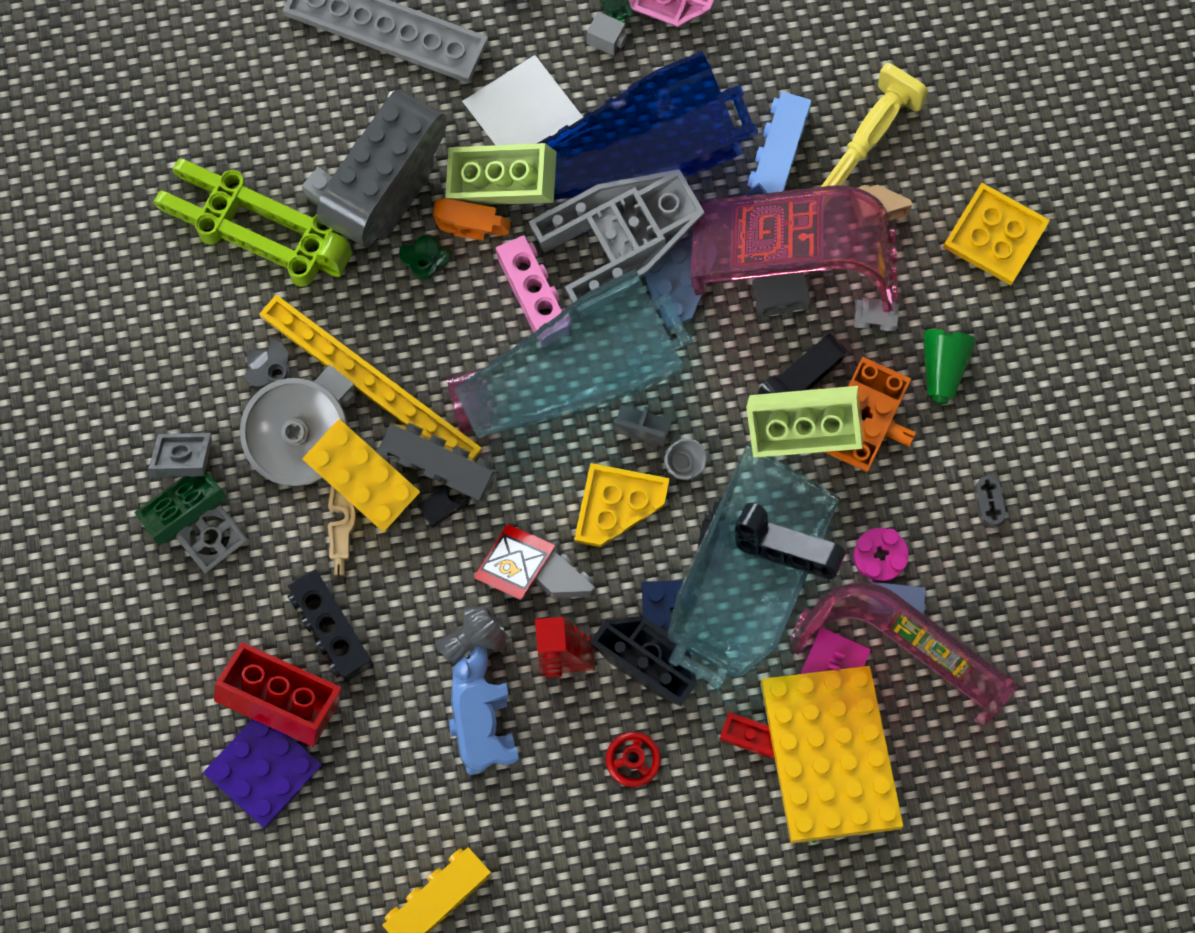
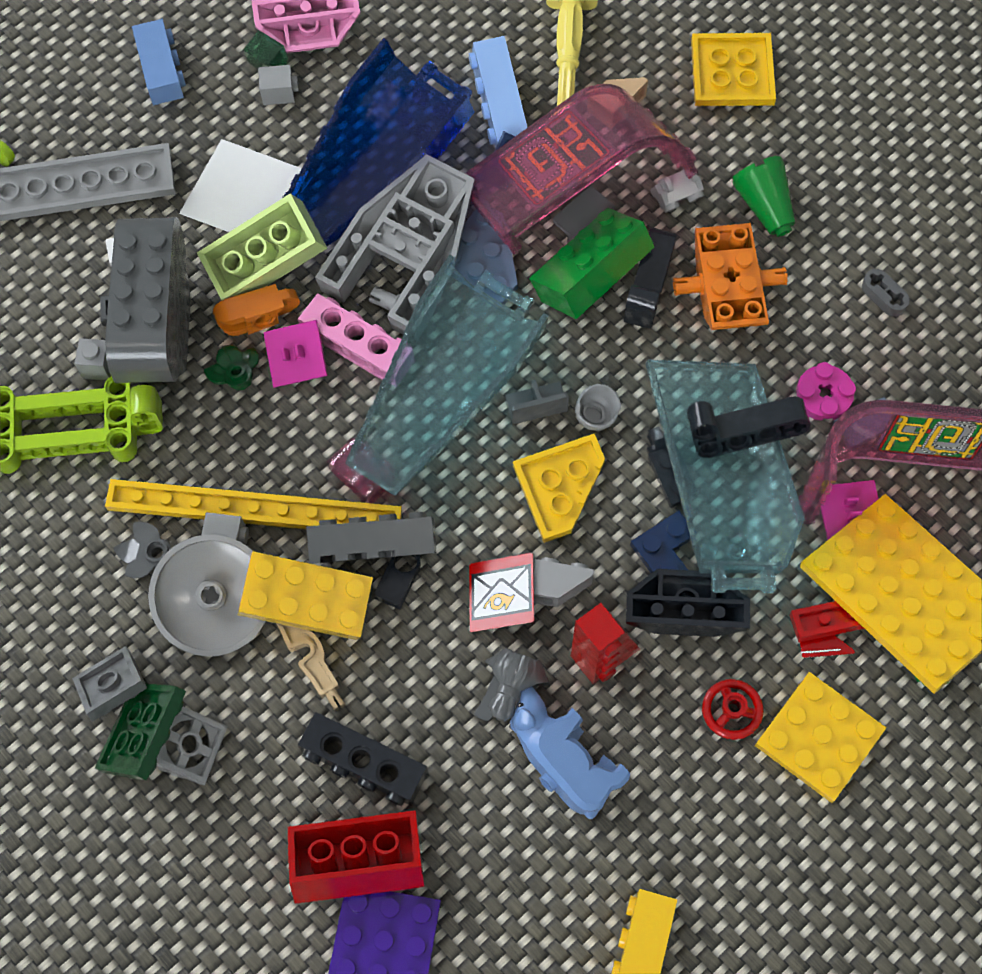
camera: 30 degrees left, 5 degrees down
yellowish green brick [746,386,864,458] -> none
none -> dark pink piece [263,320,328,388]
none -> light grey pin [369,286,401,311]
none -> green brick [529,208,655,319]
none -> yellow plate [755,672,887,803]
none -> red sticker [800,635,855,658]

